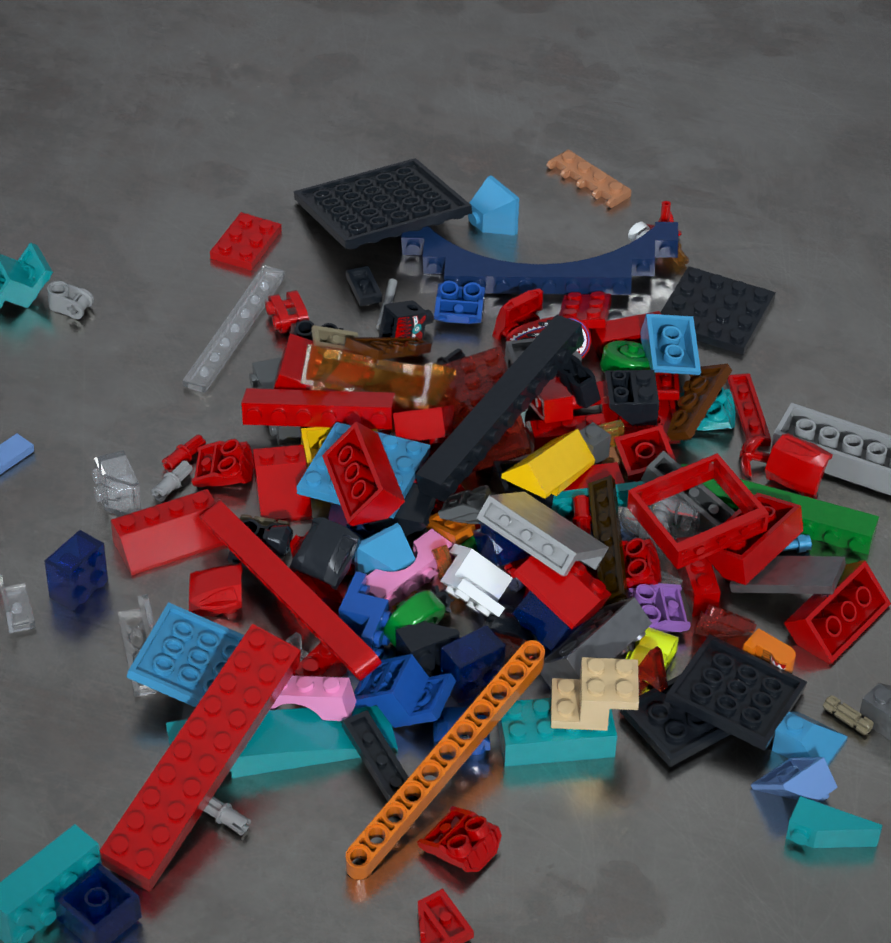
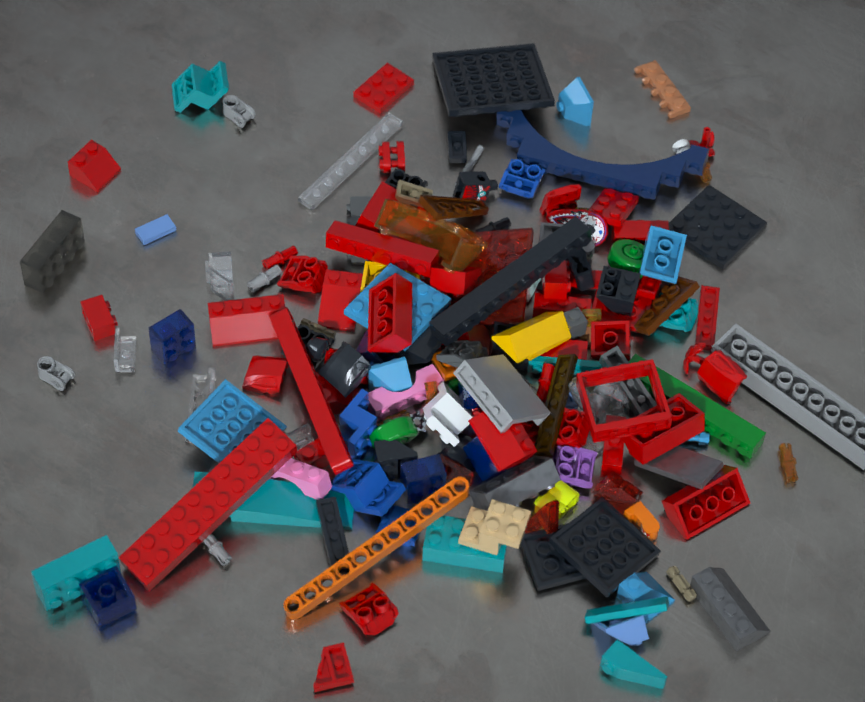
camera: 15 degrees right, 10 degrees up
none -> teal tile [585,596,669,624]

